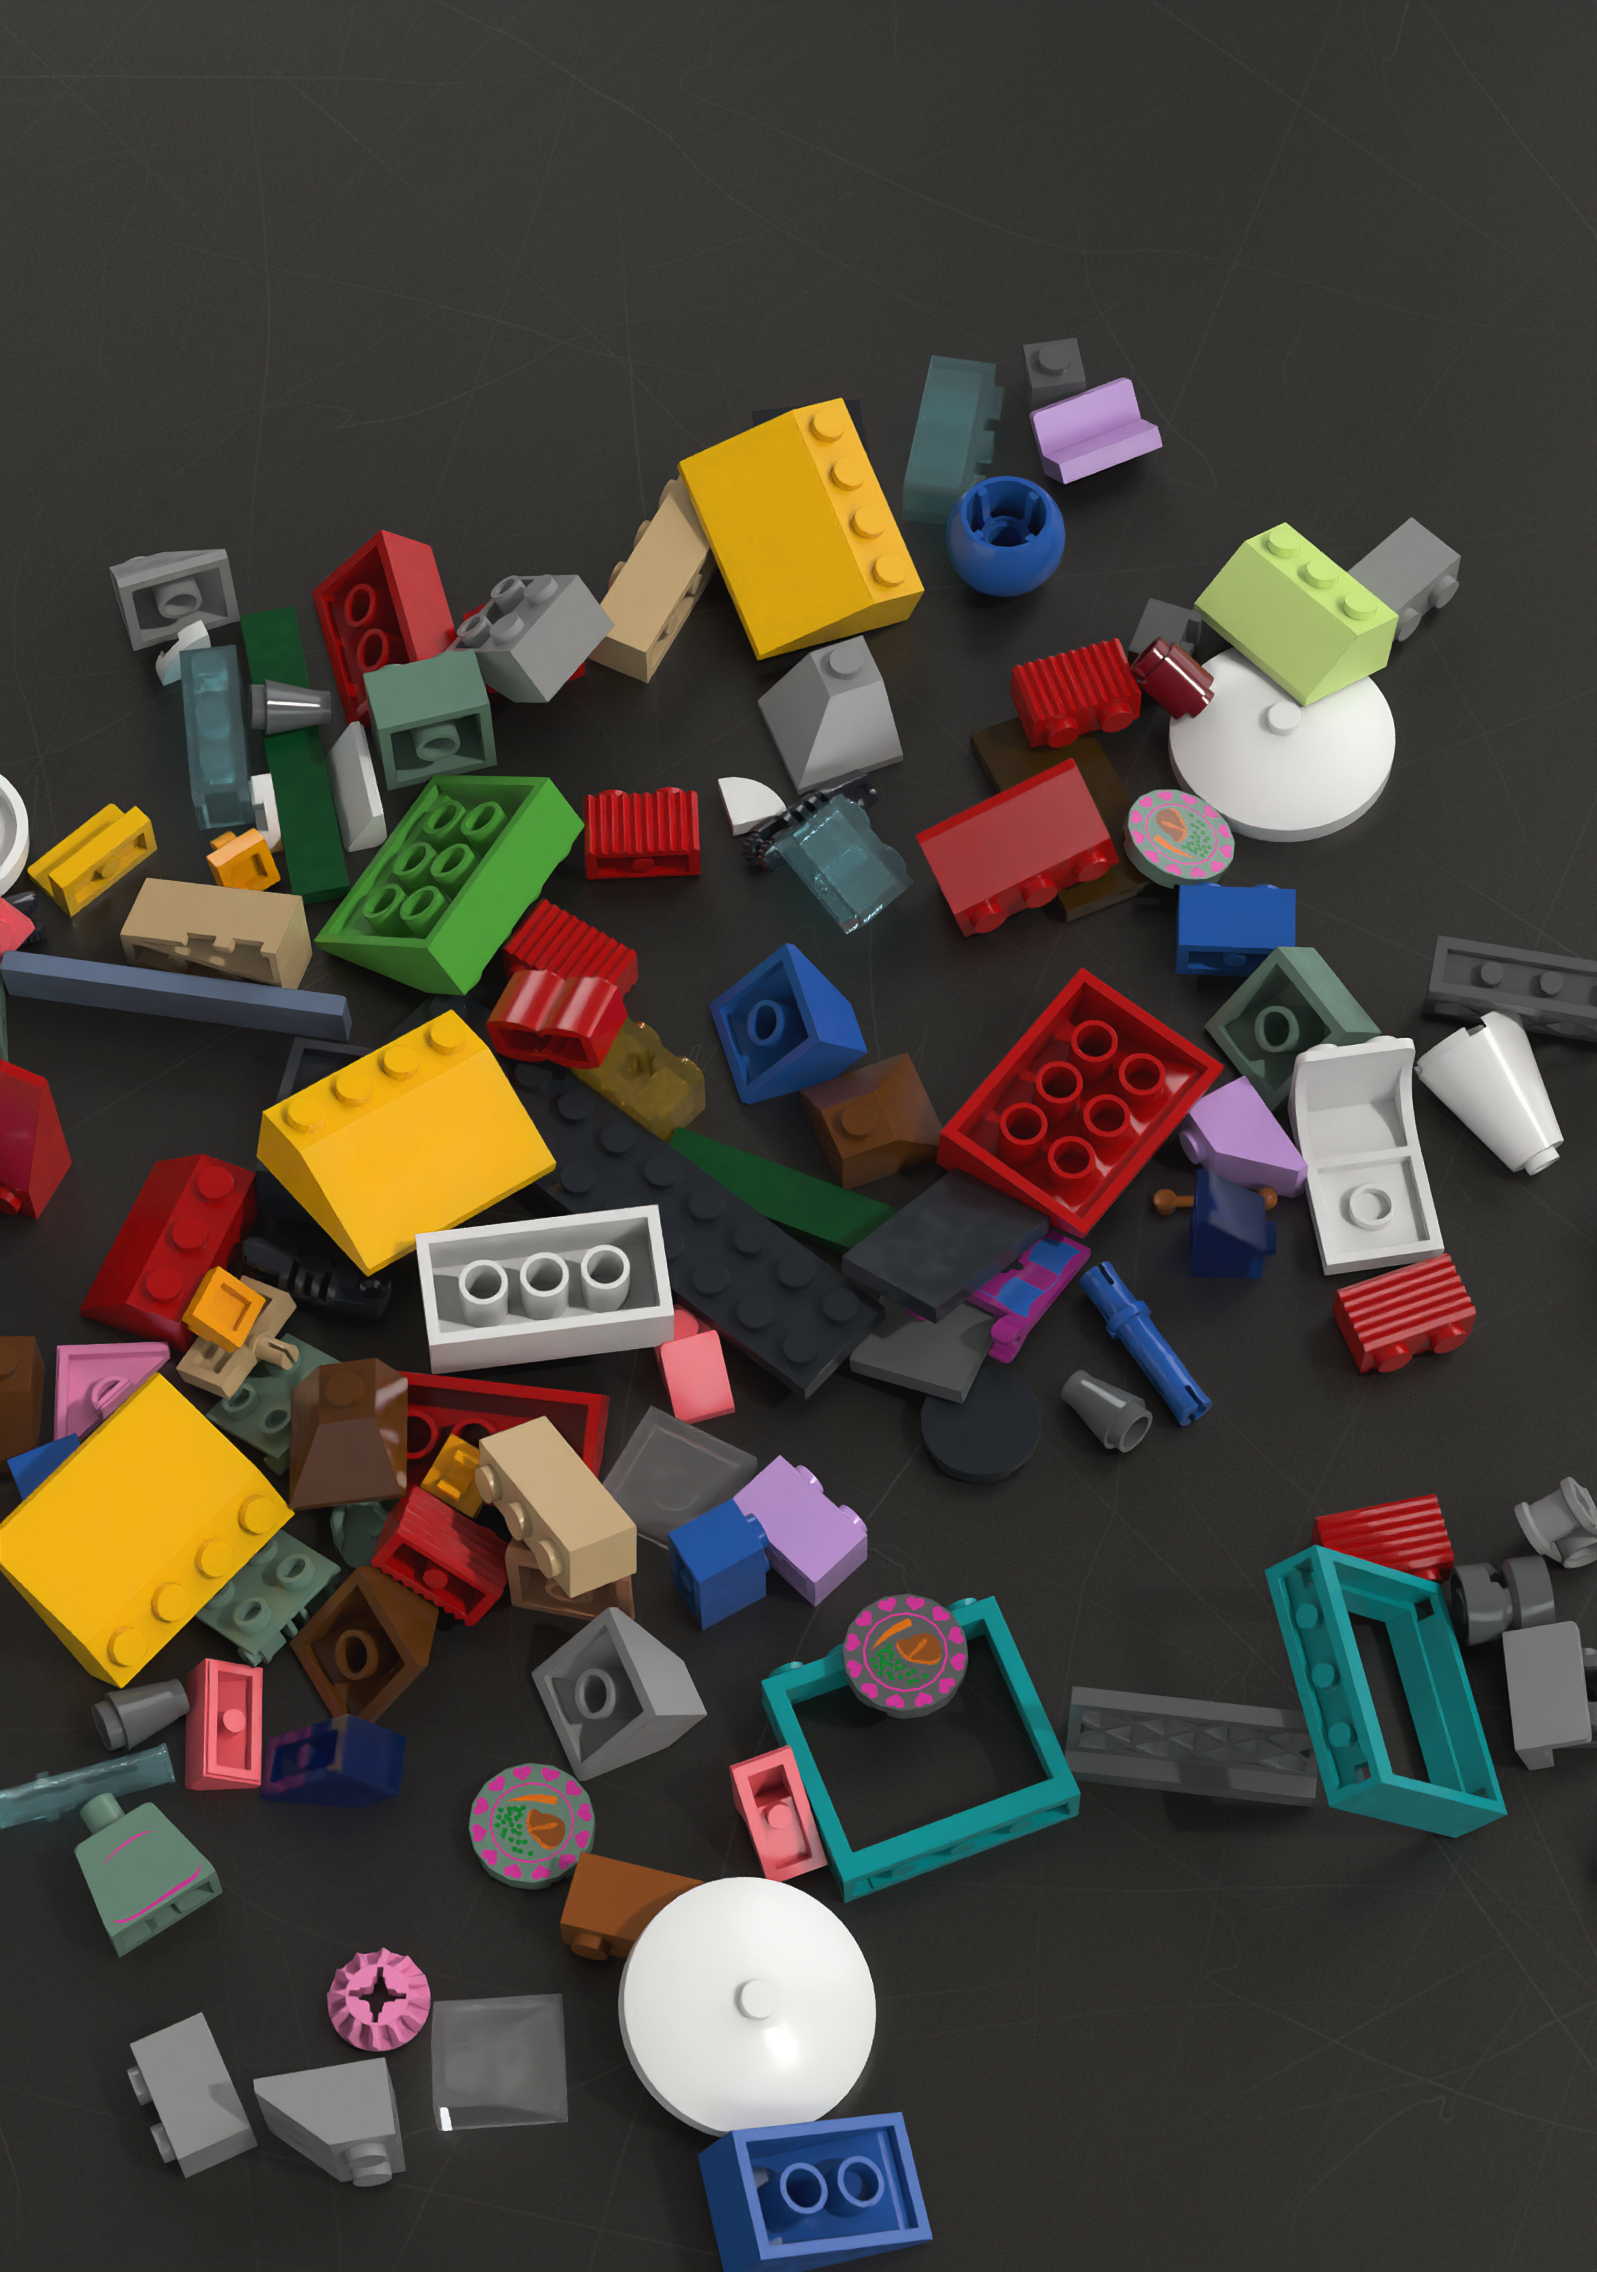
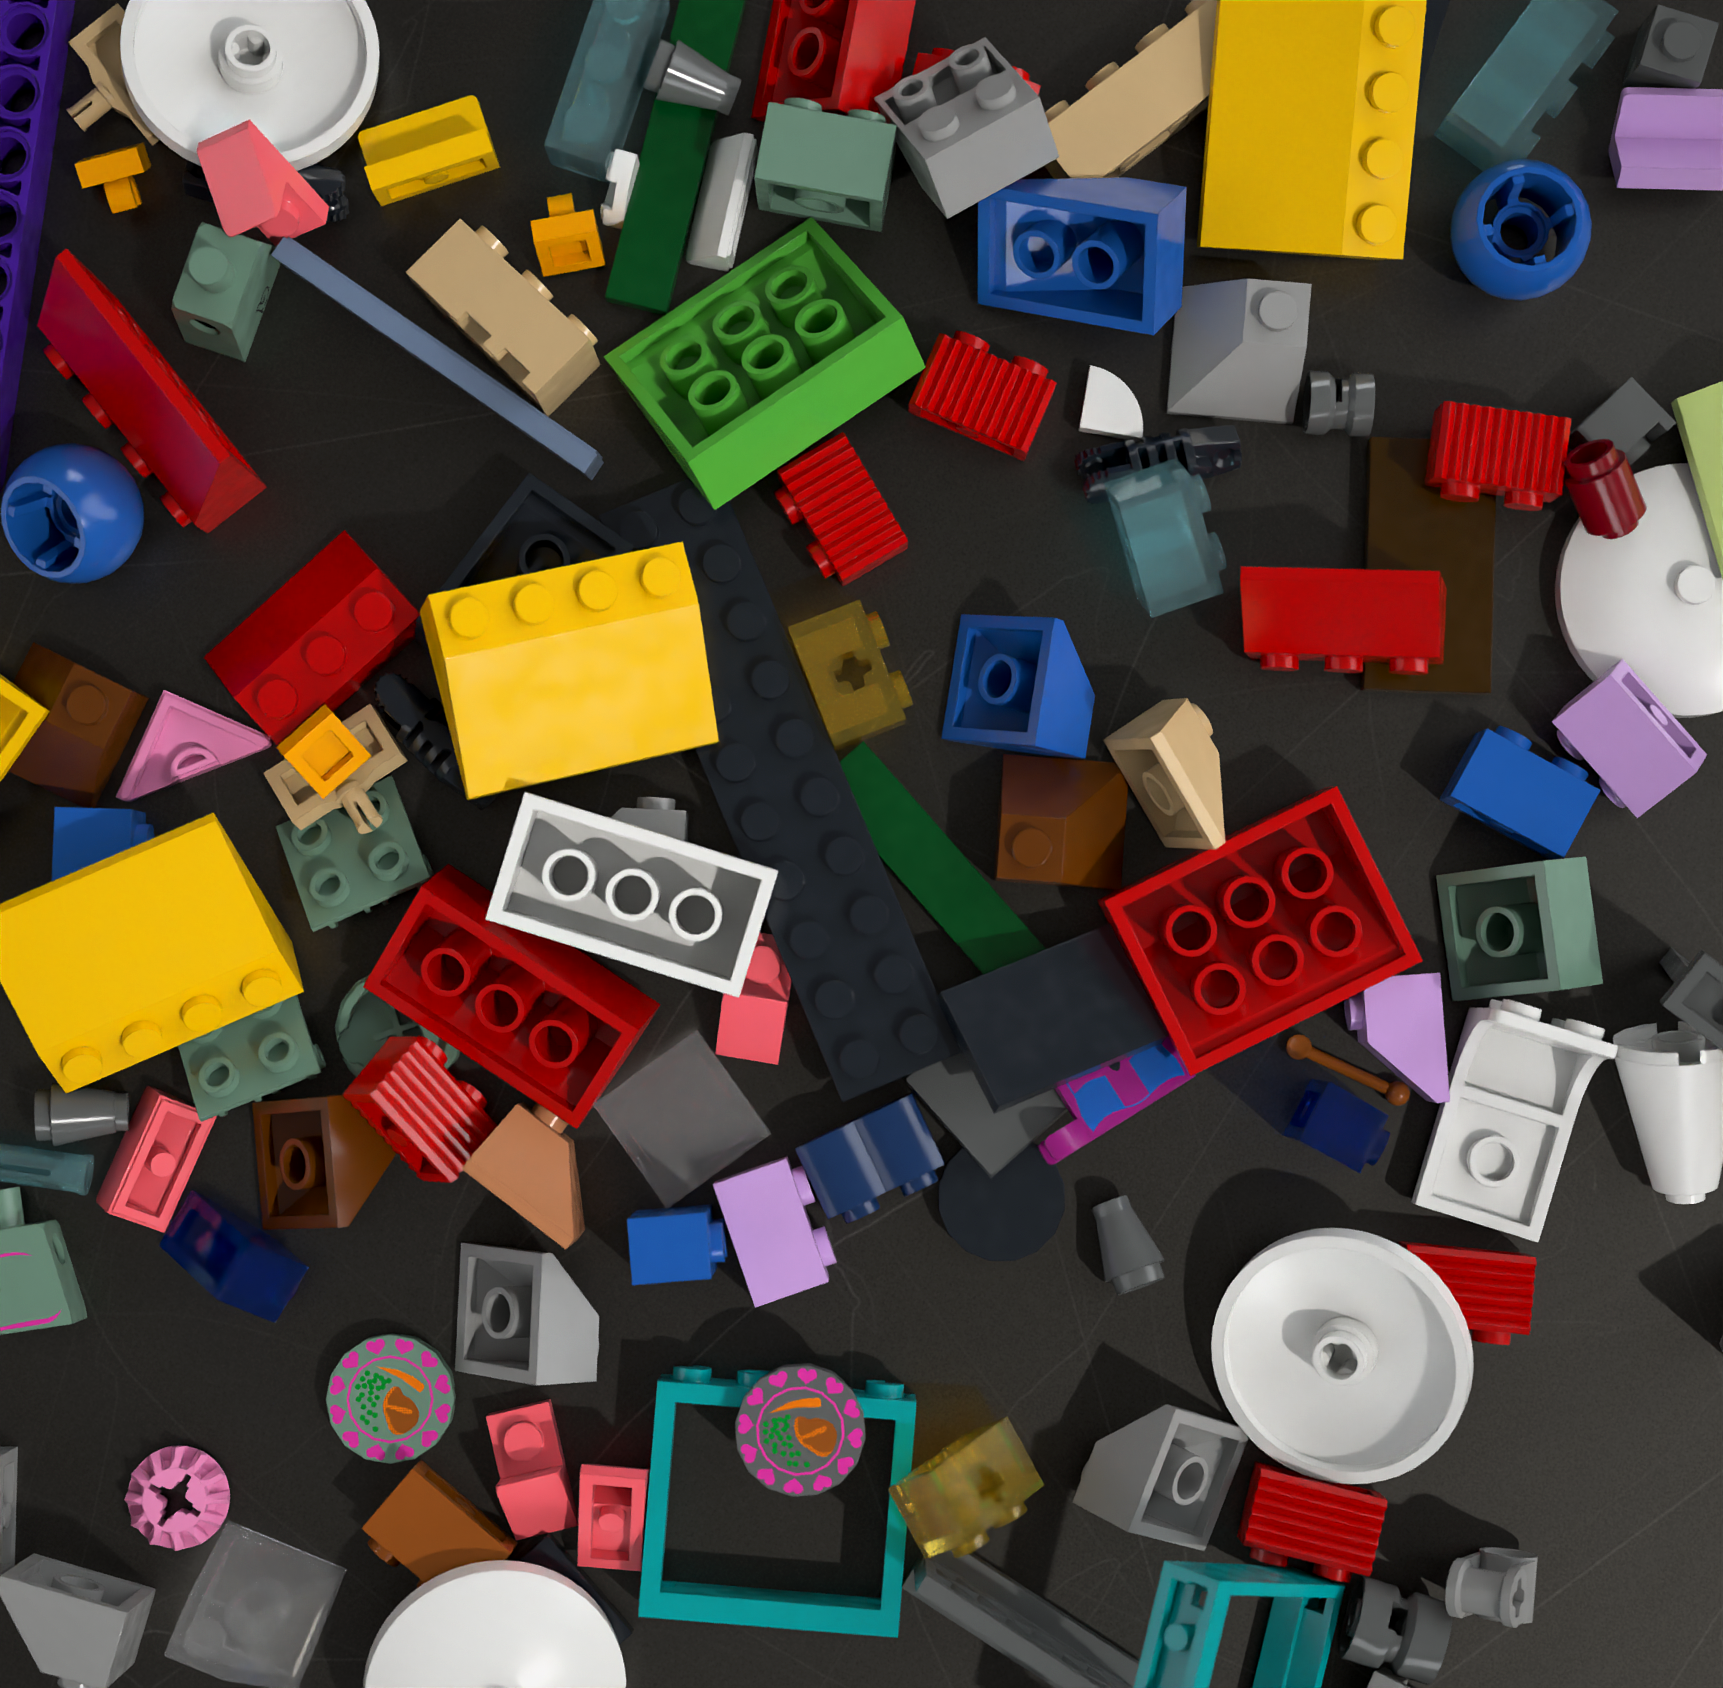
camera: 25 degrees right, 25 degrees up
reddish brown slope [289,1358,408,1511] -> none
light orange tile [420,1434,485,1519] -> none
tan brick [474,1416,637,1598] -> none
red brick [485,970,628,1069] -> none
blue pin [1079,1261,1212,1426] -> none
sand green tile [1122,790,1235,889] -> none
none -> coral slope [486,1399,579,1541]
none -> dark blue brick [795,1092,945,1224]
none -> clear yellow brick [888,1416,1044,1559]
none -> blue slope [978,177,1187,335]
none -> light grey slope [1072,1404,1249,1551]
none -> tan slope [1103,698,1225,850]
none -> white dish [1211,1228,1473,1484]
none -> dark grey wheel [1302,370,1375,437]
none -> lavender brick [1552,659,1707,818]

